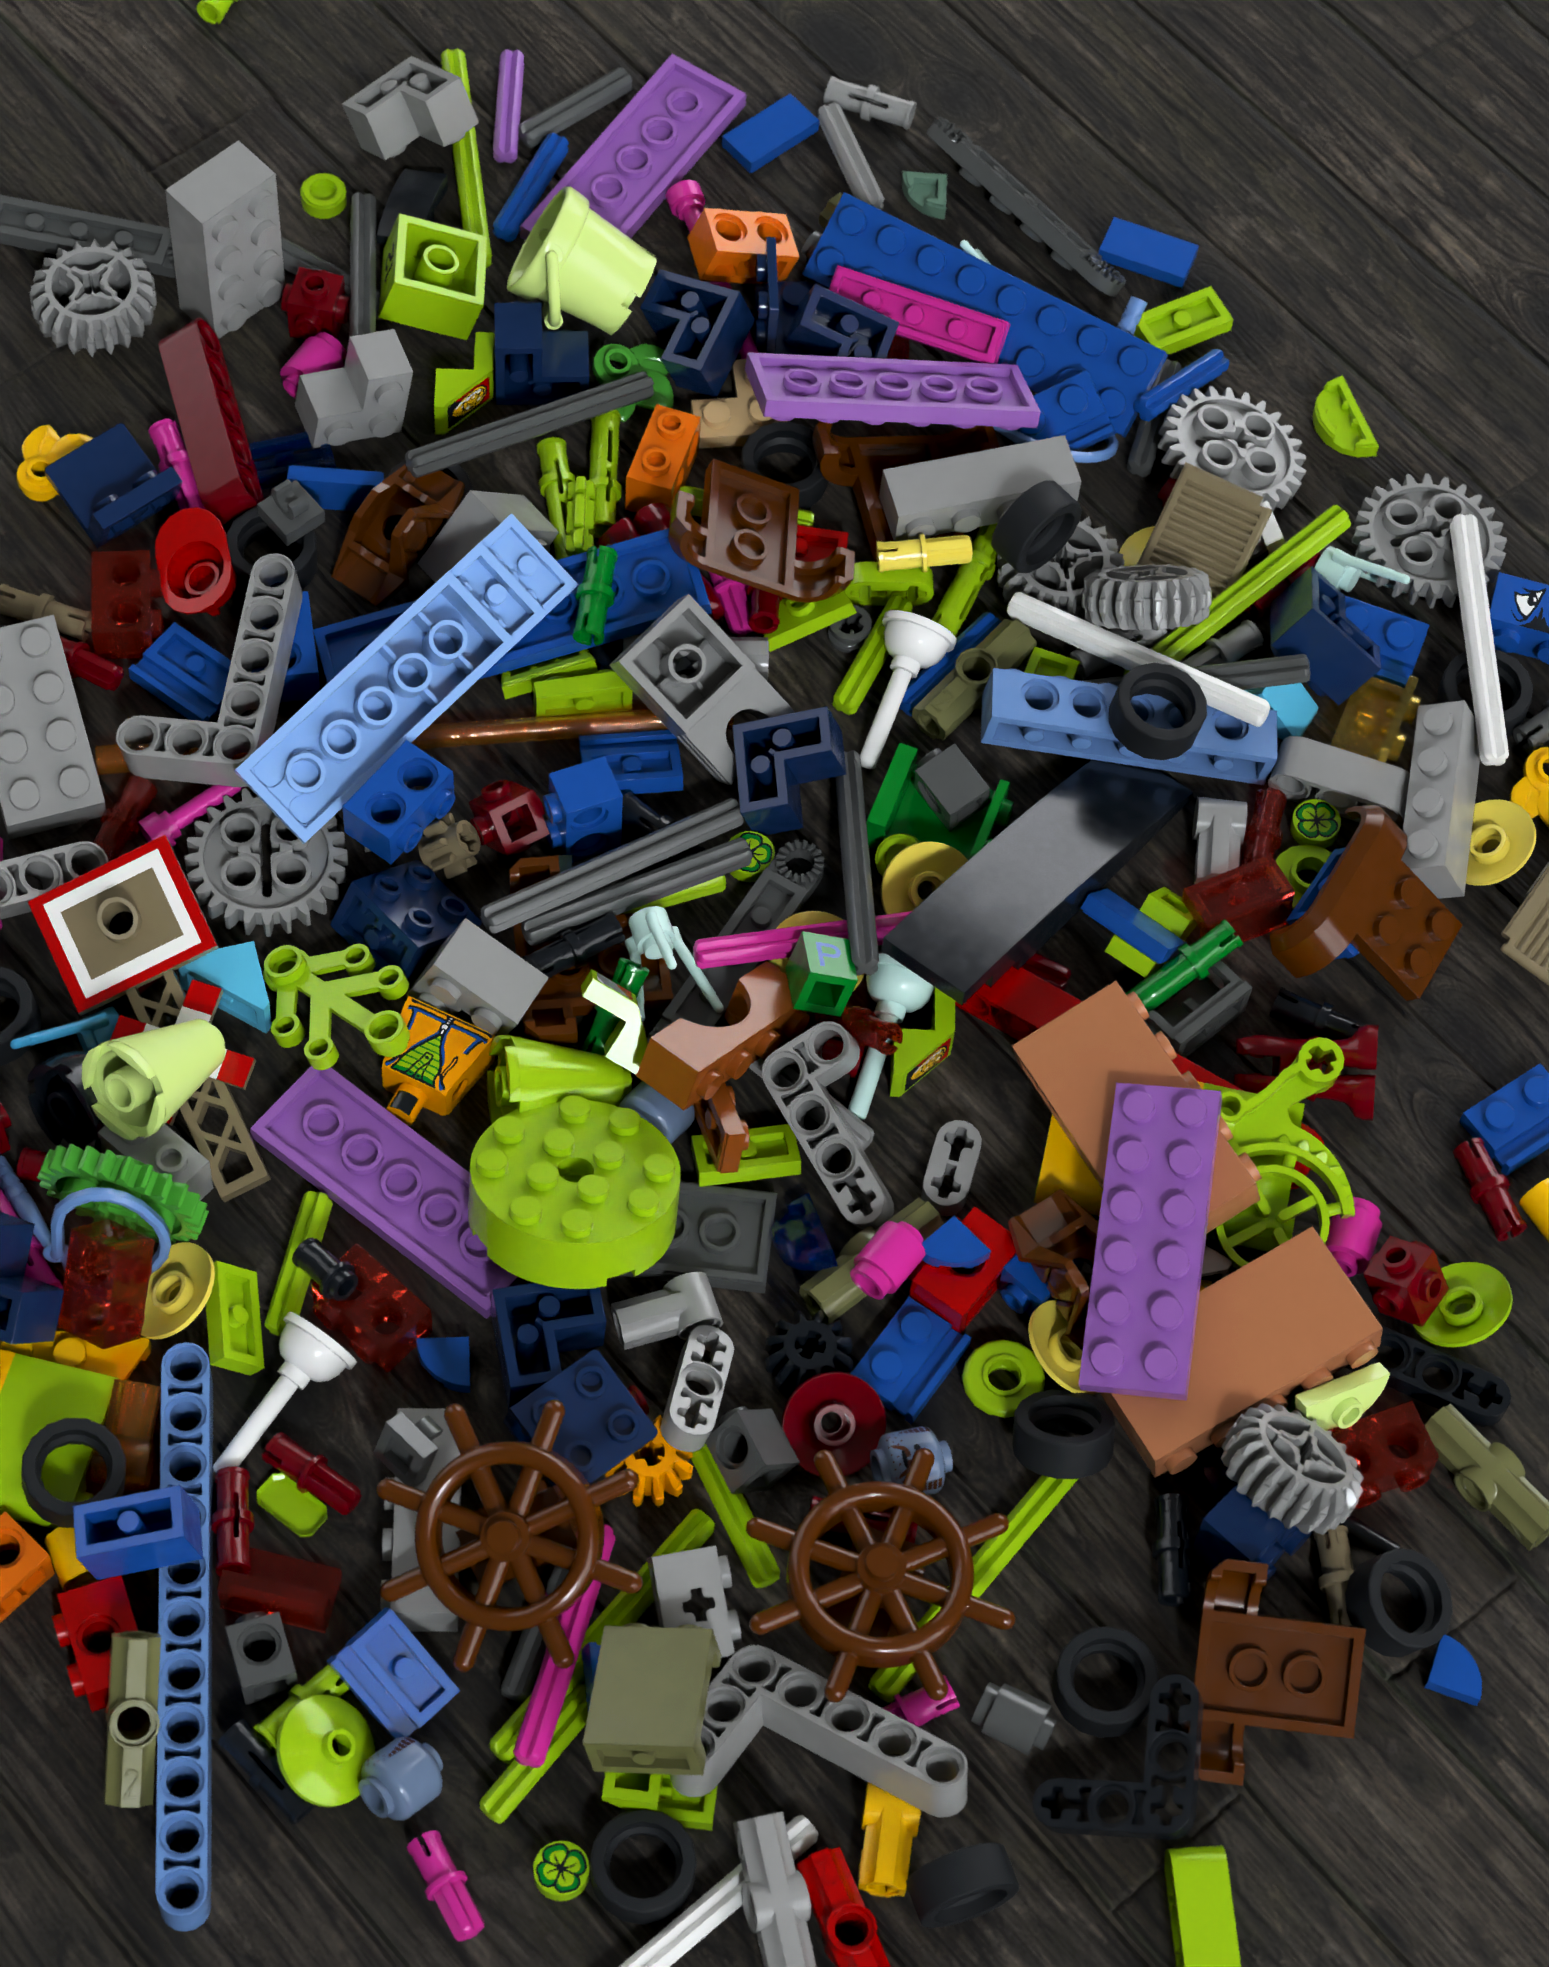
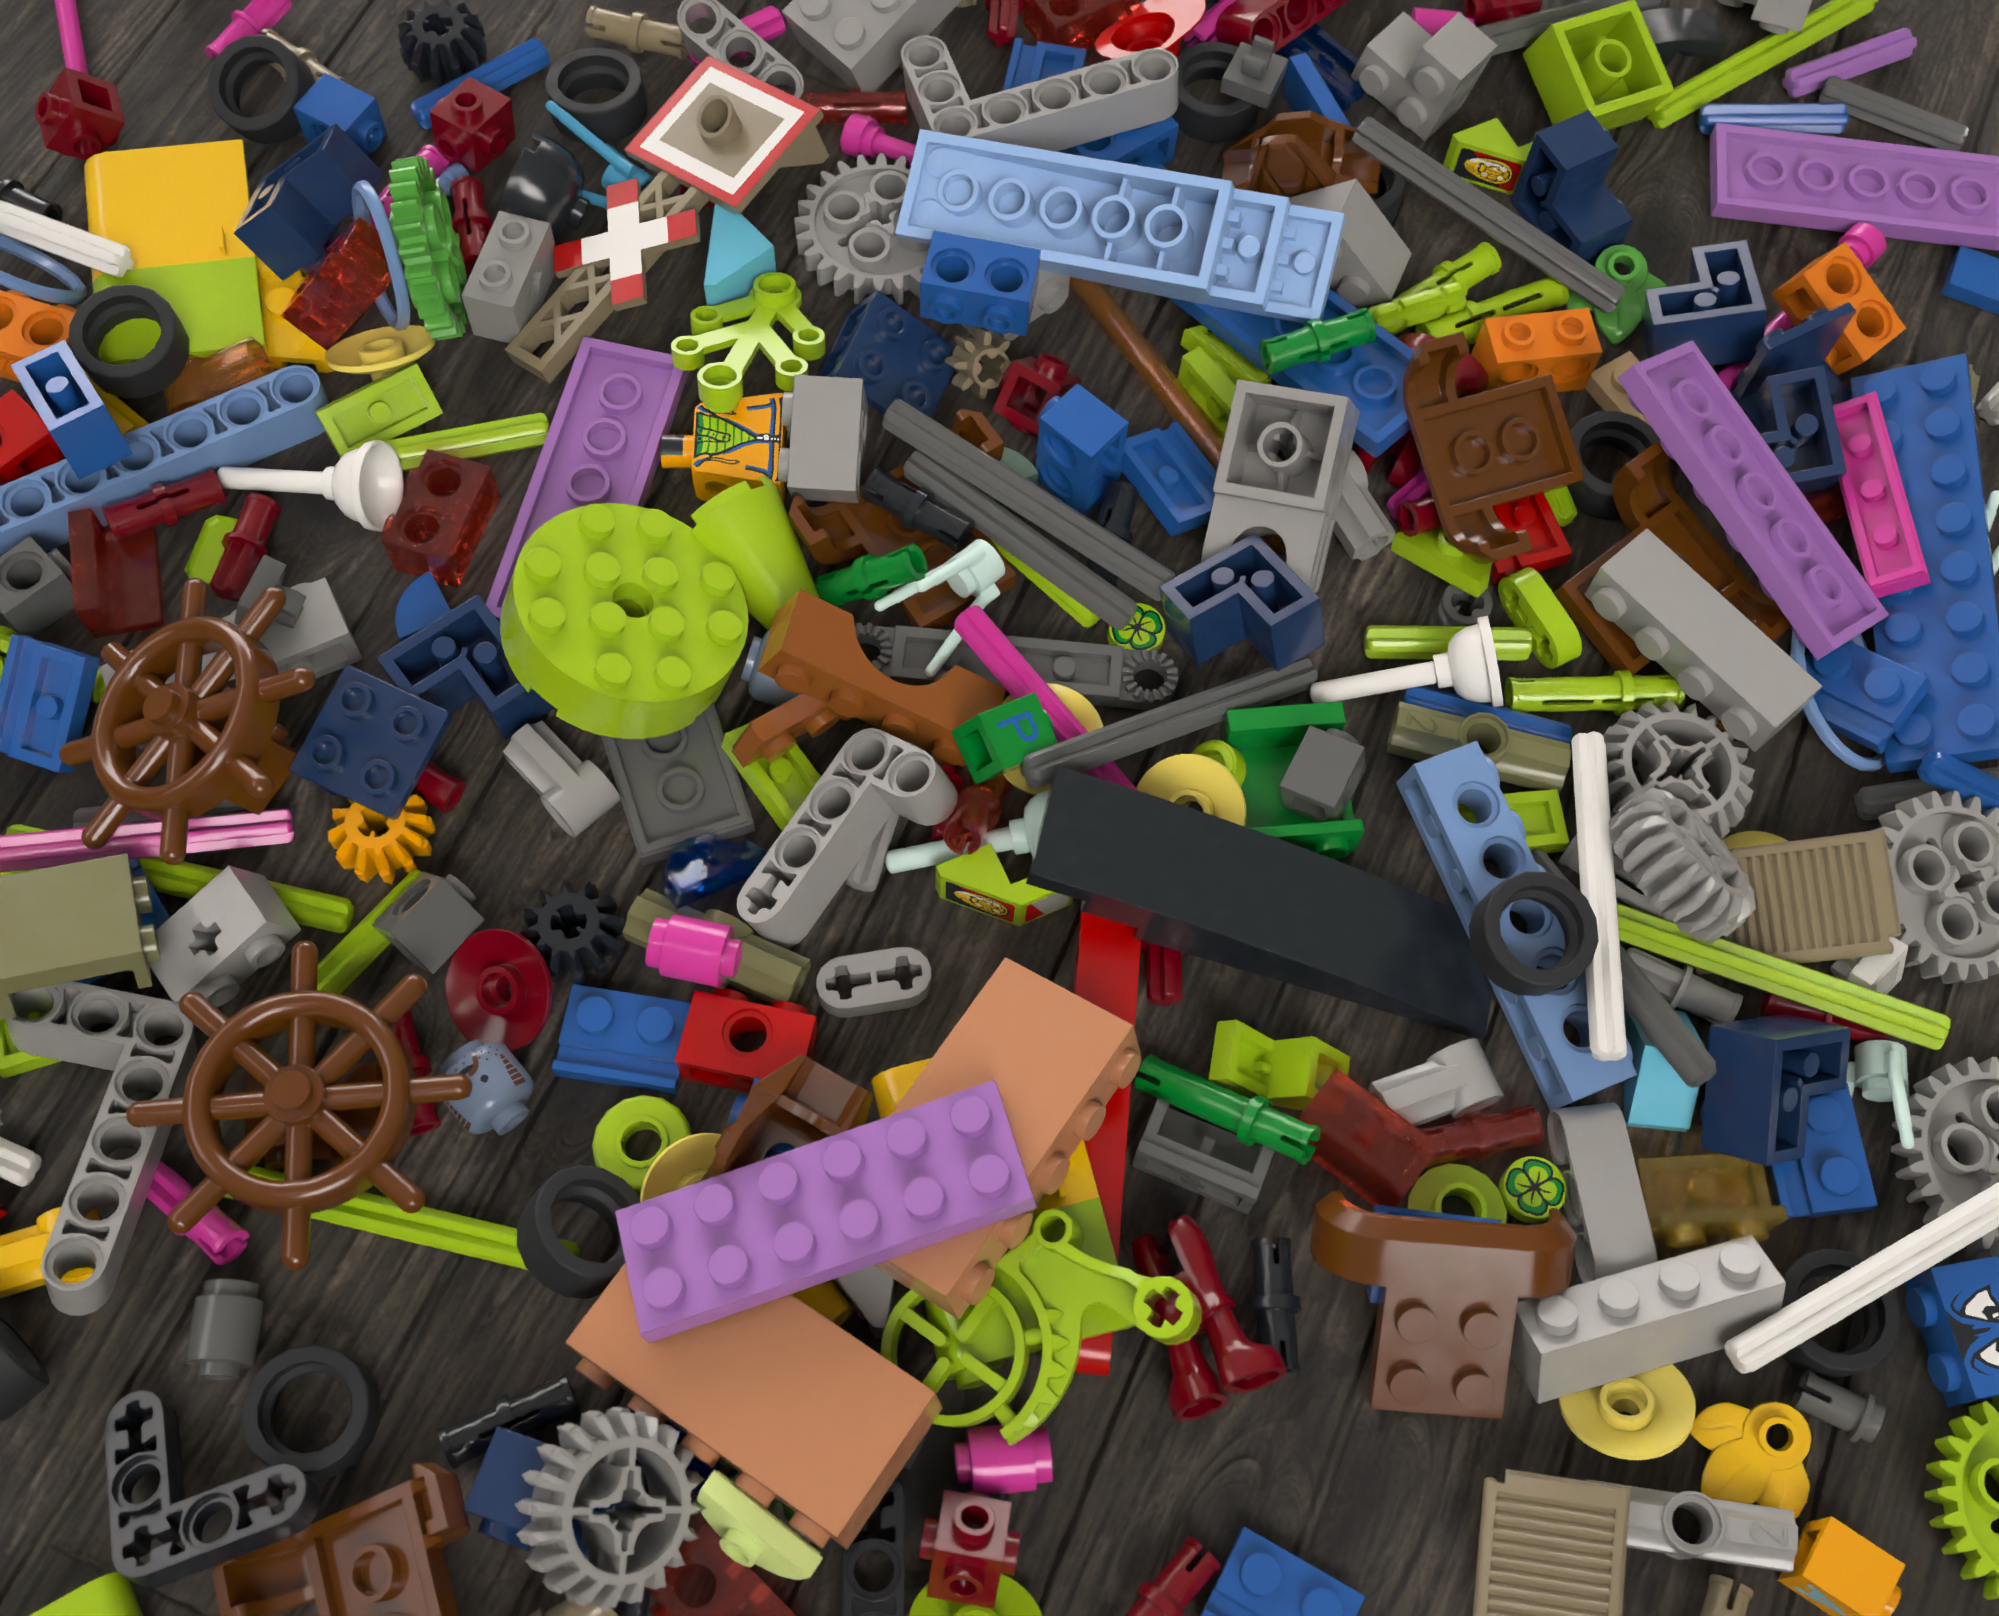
camera: 65 degrees right, 5 degrees up
yellowish green cone [81,1019,226,1140] -> none
black pin [292,1237,358,1301] -> none
yellowish green piece [507,186,657,335] -> none
slope [581,969,648,1074] -> none
light grey beam [661,1325,734,1452] -> none
light yellow axle [876,534,973,573] -> none
blue tile [922,1216,991,1269] -> none
black tyre [991,480,1082,573] -> none
blue tile [1081,888,1187,964] -> none

